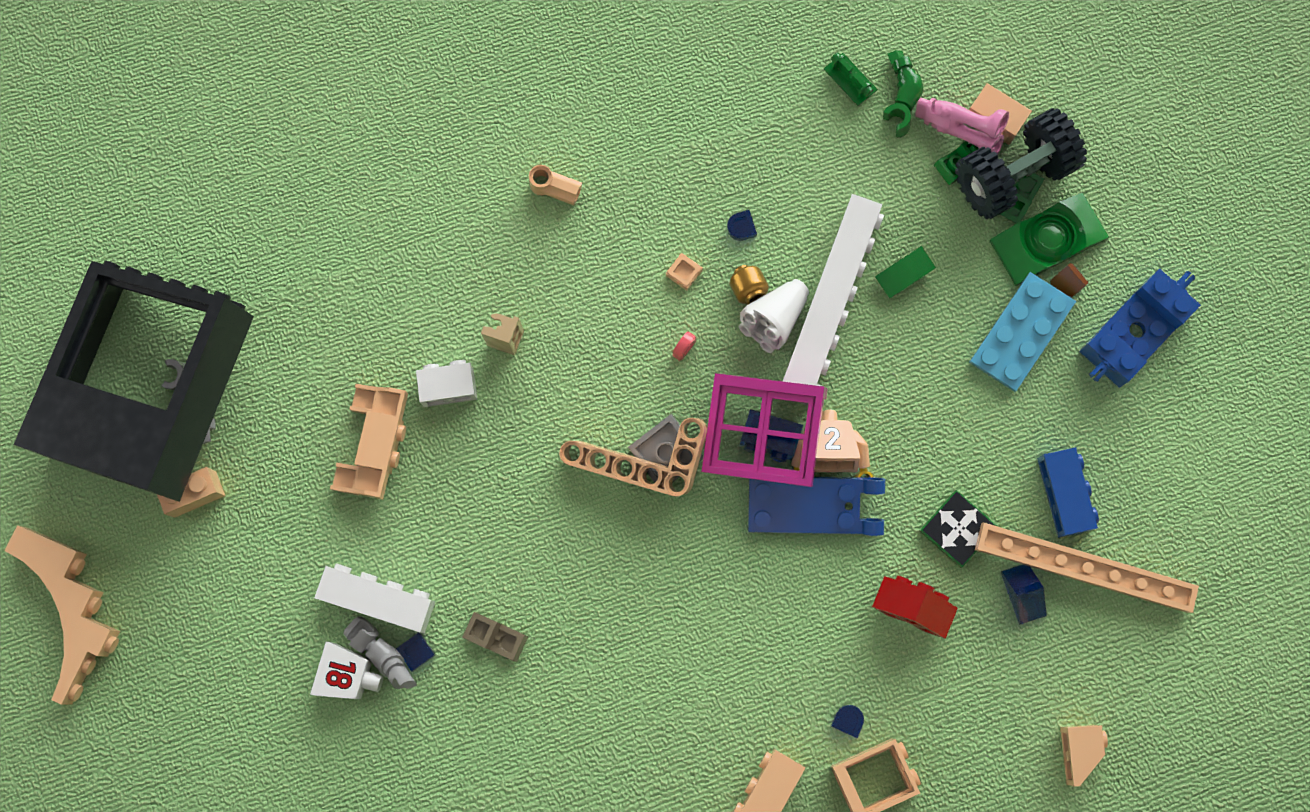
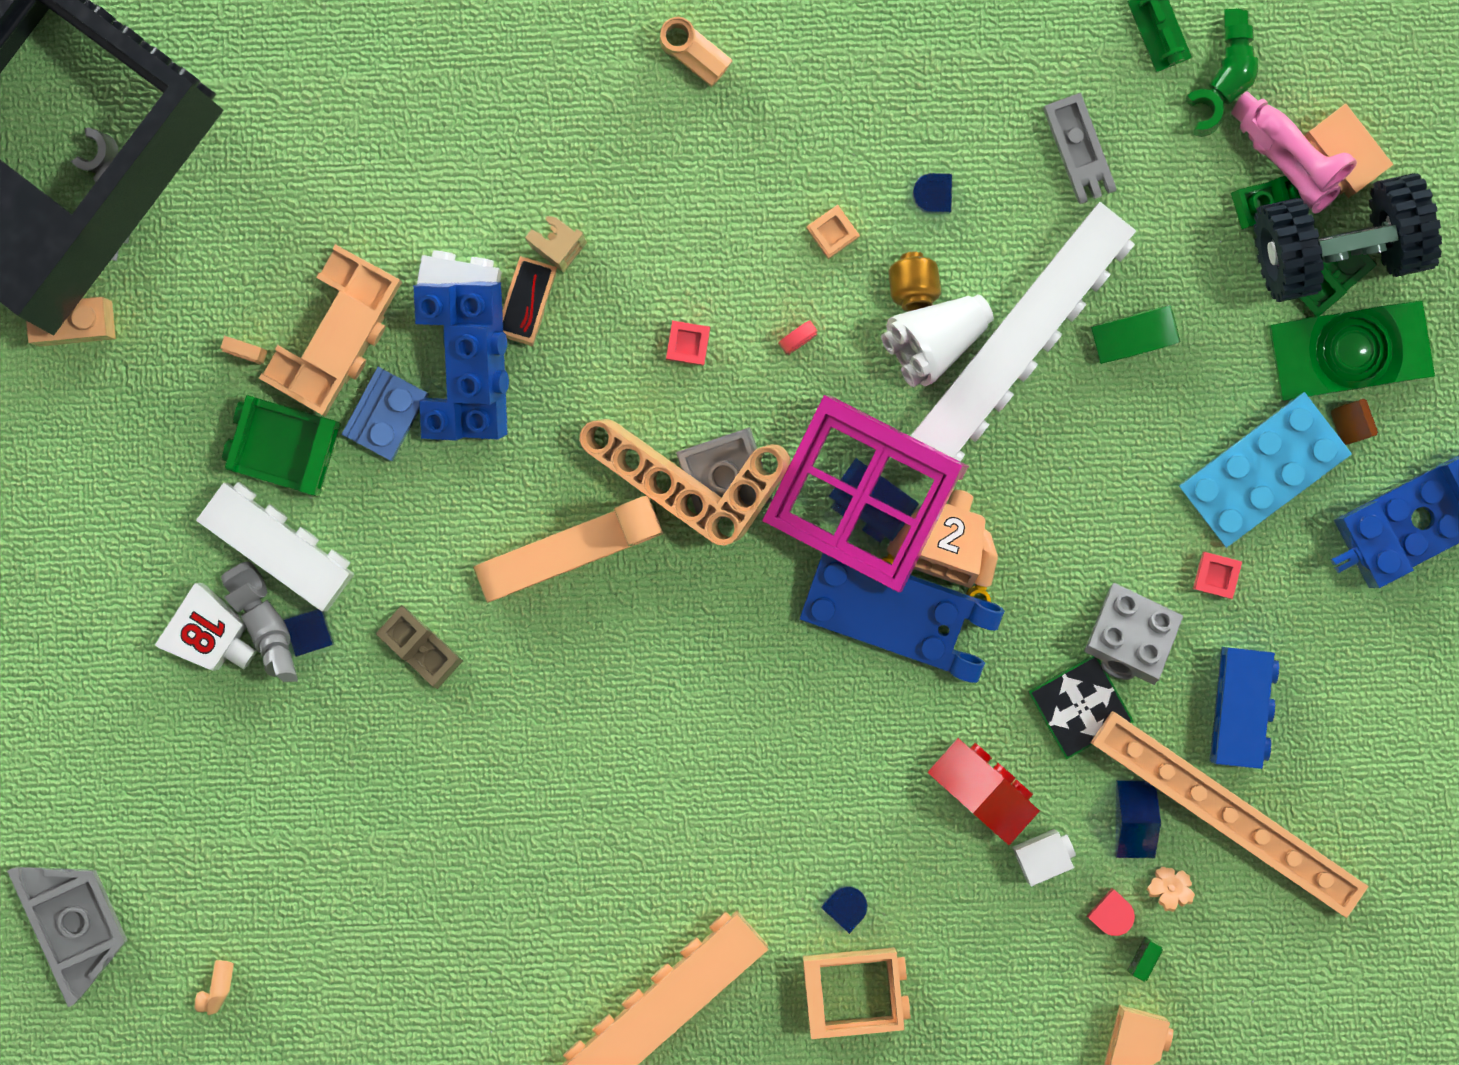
camera: 15 degrees right, 10 degrees up
none -> light nougat tile [220,335,268,365]
none -> green panel [222,395,341,497]
none -> medium blue plate [341,367,429,461]
none -> blue bracket [413,281,509,441]
none -> light nougat beam [473,495,663,603]
none -> black slope [502,256,557,346]
none -> coral plate [666,320,710,366]
none -> white brick [1012,829,1076,887]
none -> light grey hinge [1043,92,1116,204]
none -> light grey plate [1084,583,1183,685]
none -> coral tile [1087,888,1135,936]
none -> green tile [1127,937,1163,982]
none -> light nougat plant [1147,867,1195,912]
none -> coral plate [1193,552,1242,599]

